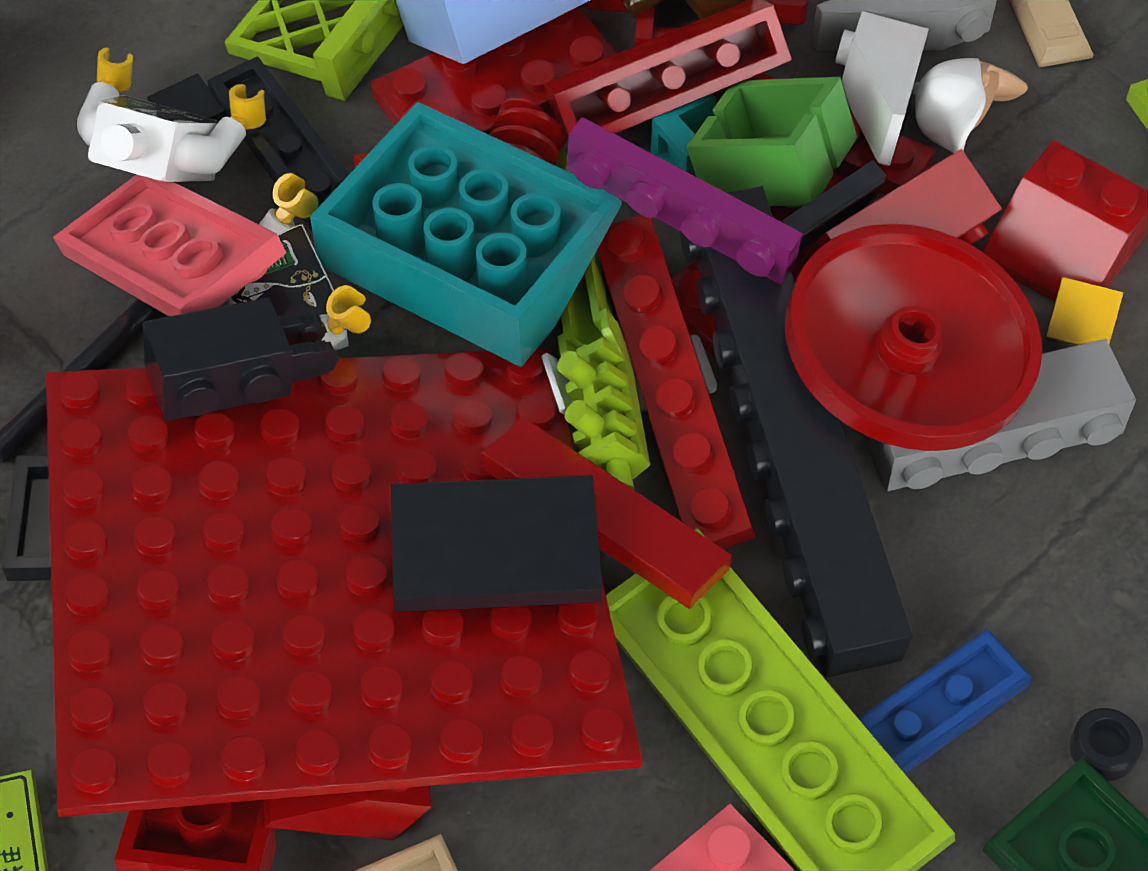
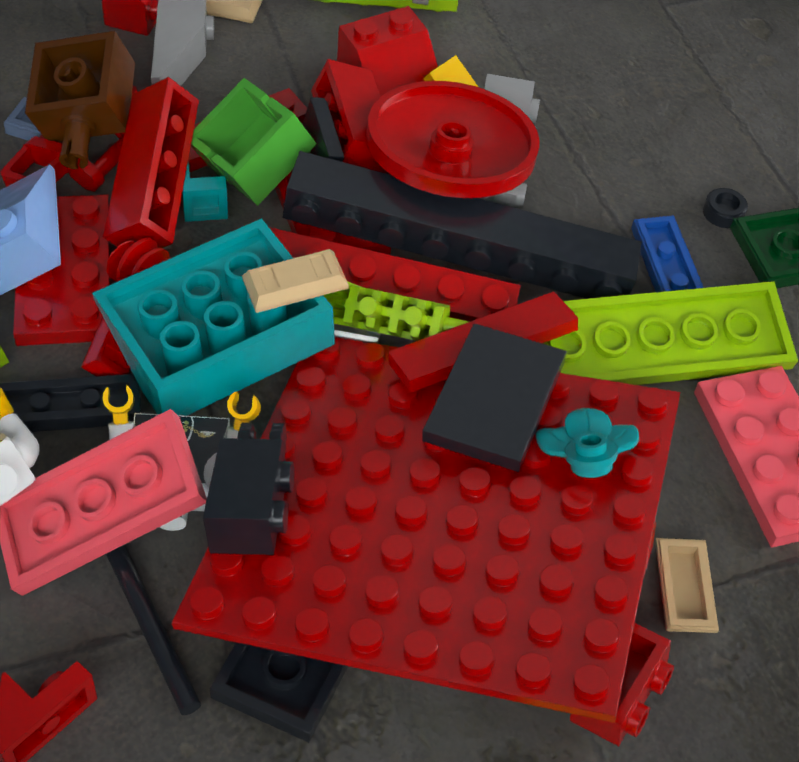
camera: 70 degrees left, 5 degrees down
magenta plate [566,117,803,285] -> none
white slope [835,11,929,166] -> none
white hair [912,58,1028,153] -> none
none -> tan tile [242,249,349,313]
none -> teal plate [536,408,639,478]

